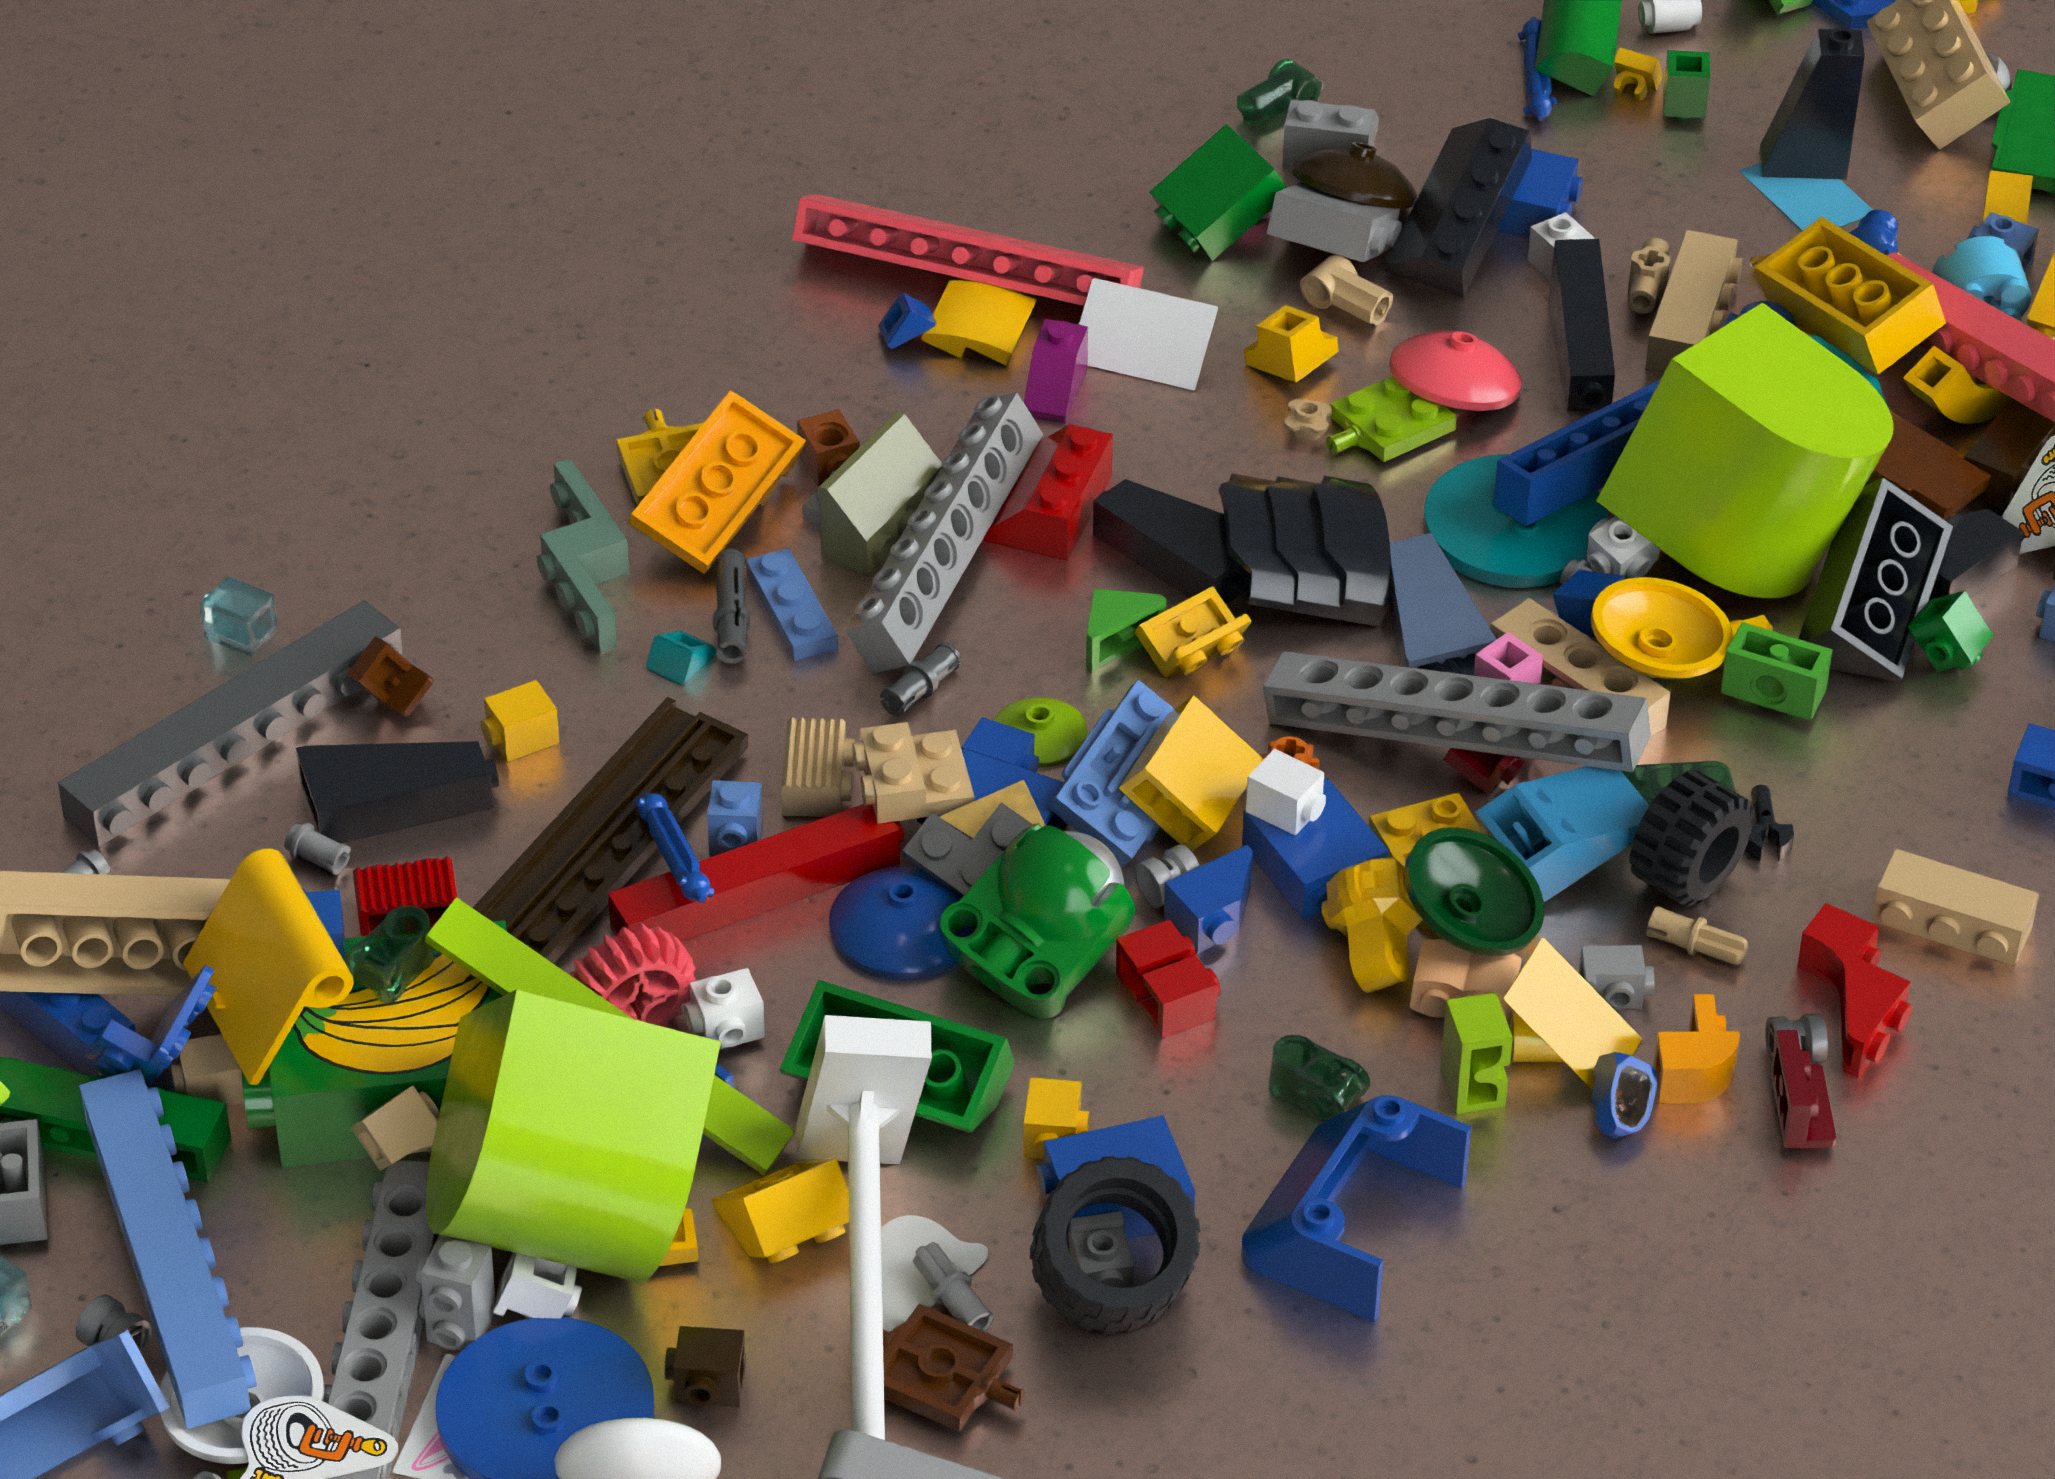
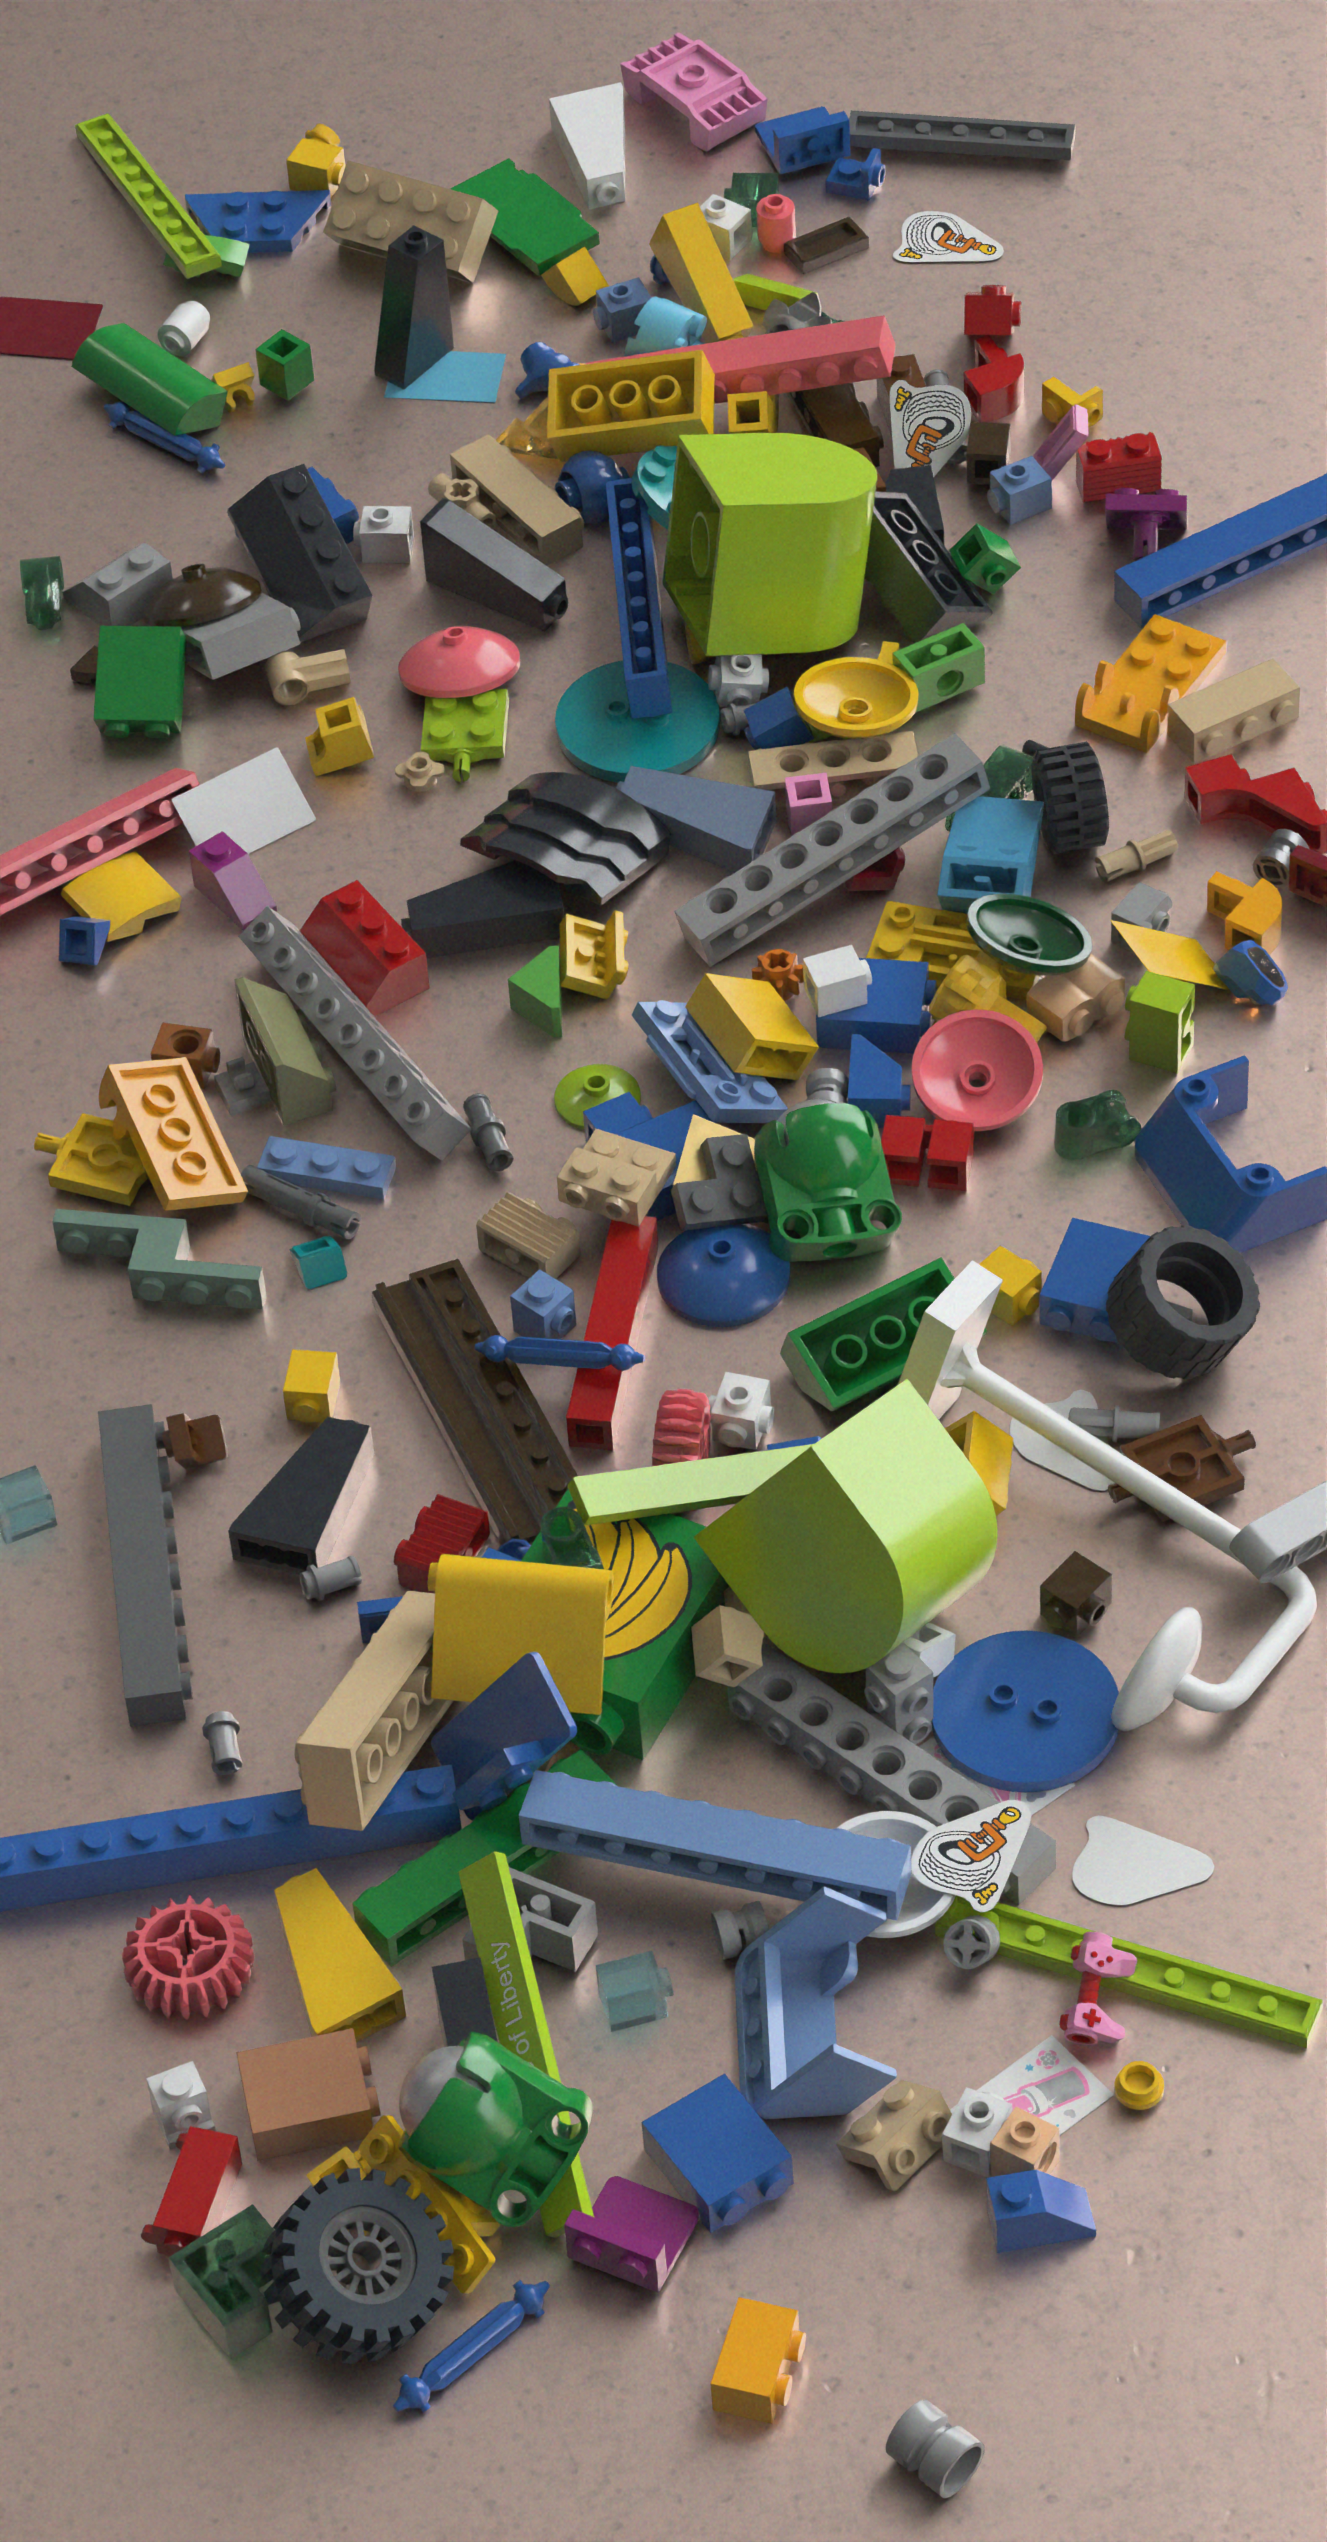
camera: 50 degrees left, 5 degrees up
none -> coral dish [912,1010,1043,1131]
none -> light orange hinge [1075,614,1227,753]

